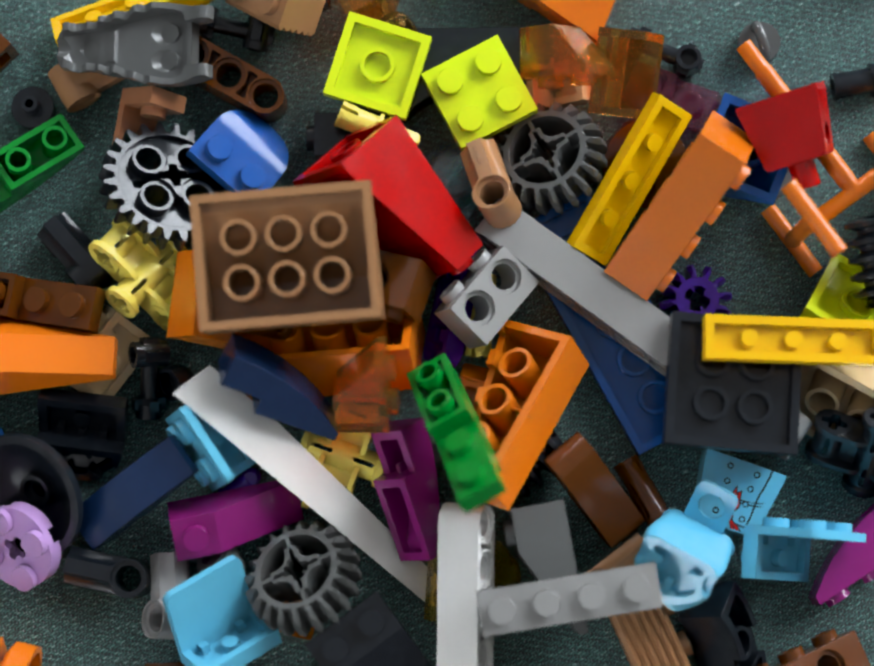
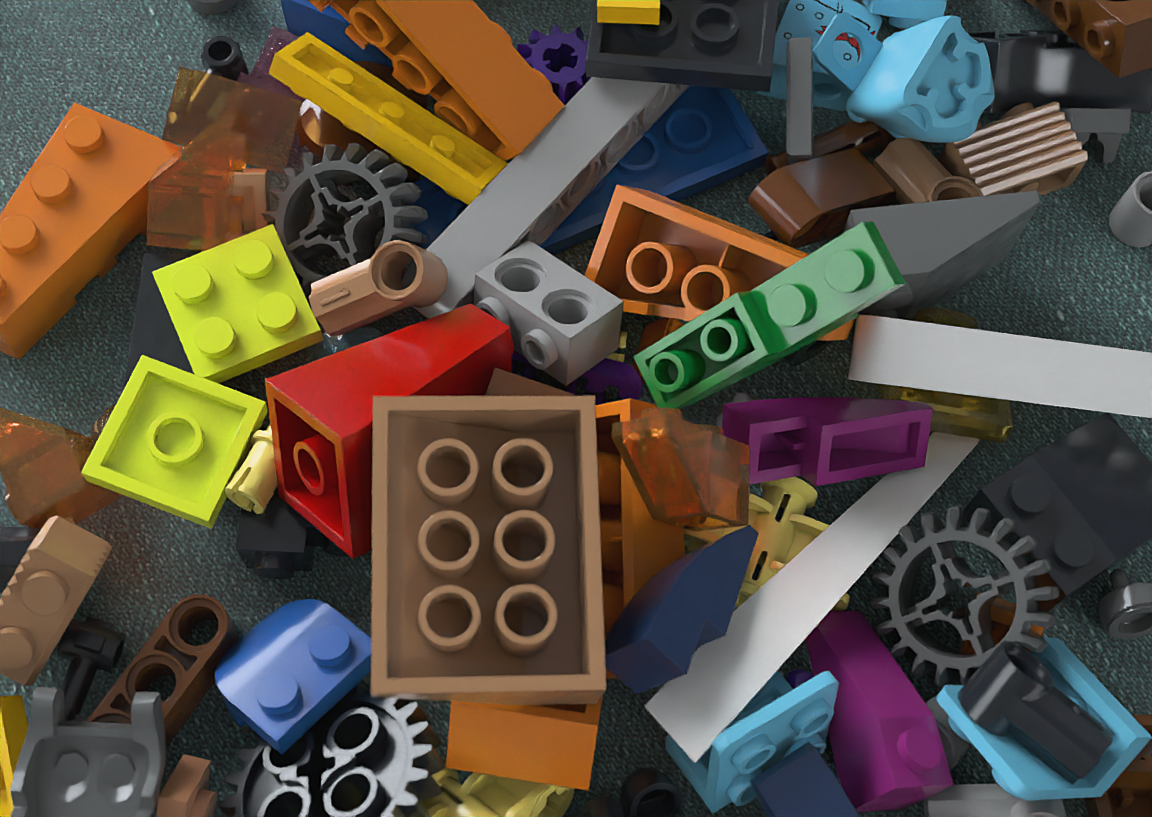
camera: 95 degrees left, 15 degrees down
light grey plate [476,562,663,637] -> none
none -> dark grey tile [786,37,813,165]
none -> black piece [958,640,1114,785]

